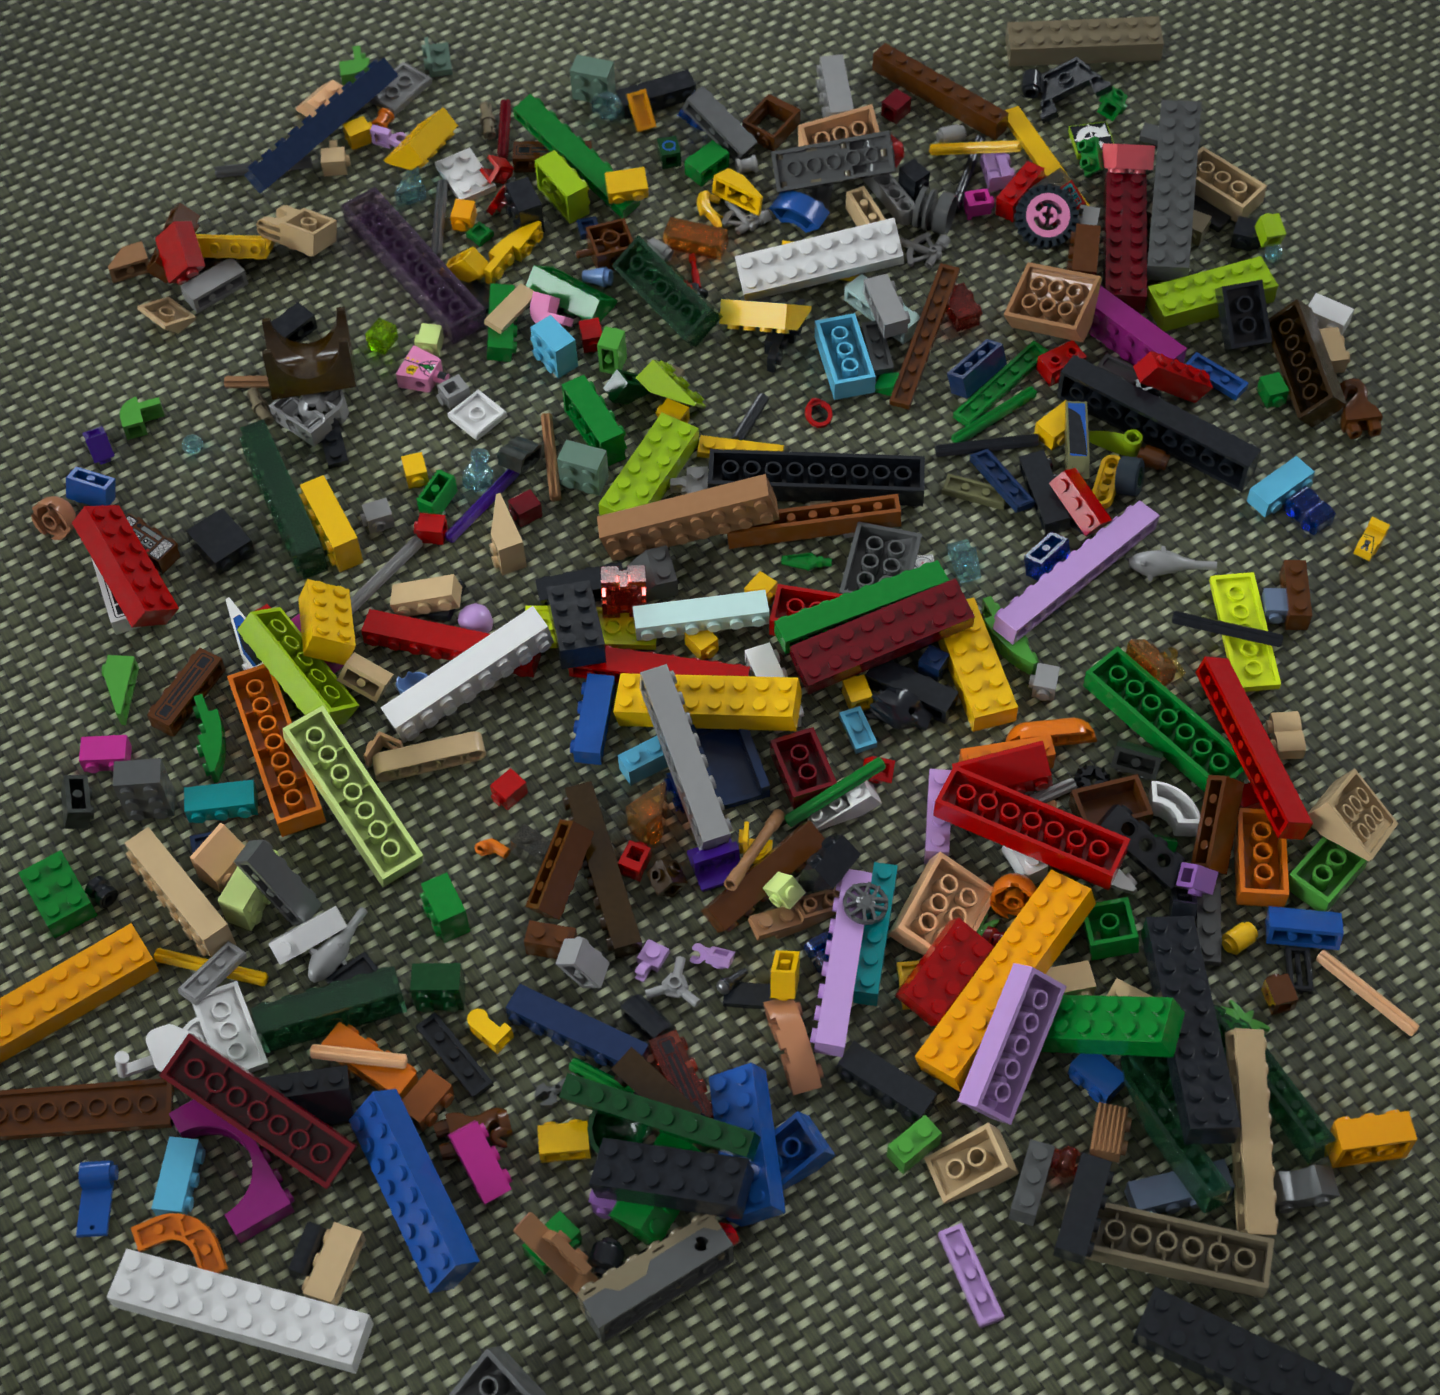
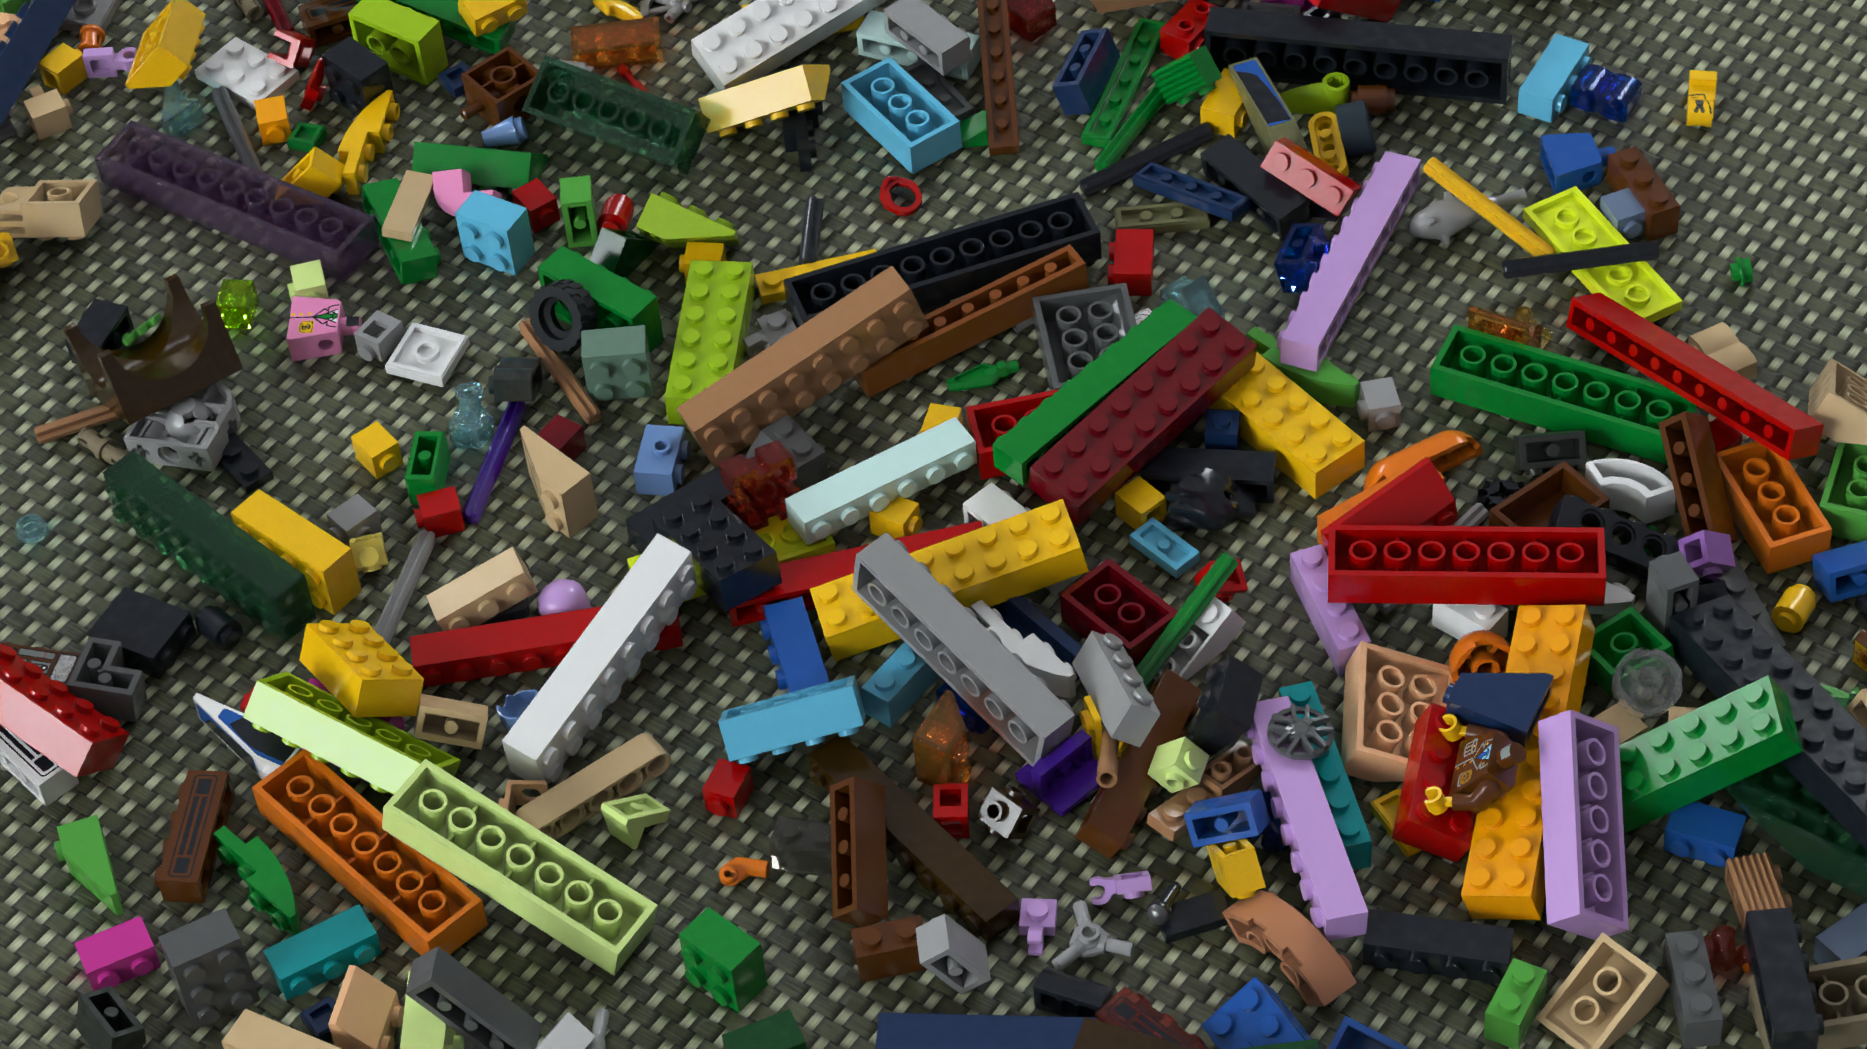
camera: 20 degrees left, 10 degrees down
none -> dark grey brick [67,637,147,722]
none -> bright green piece [122,313,163,346]
none -> black brick [195,605,243,651]
none -> light yellow brick [349,532,389,573]
none -> black tyre [529,279,598,352]
none -> red brick [597,193,634,231]
none -> yellowish green slope [600,793,671,850]
none -> medium blue brick [633,424,691,496]
none -> medium azure brick [718,675,866,764]
none -> white slope [971,599,1077,699]
none -> light grey brick [1072,631,1160,747]
none -> red brick [1107,229,1154,296]
none -> green brick [1151,45,1222,105]
none -> blue brick [1184,789,1271,848]
none -> yellow axle [1423,157,1555,256]
none -> reddish brown torso [1424,714,1526,815]
none -> dark blue slope [1442,673,1554,748]
none -> blue torso [1539,133,1616,195]
none -> clear cylinder [1611,648,1683,720]
none -> dark grey brick [1644,551,1700,641]
none -> green plate [1729,256,1753,287]

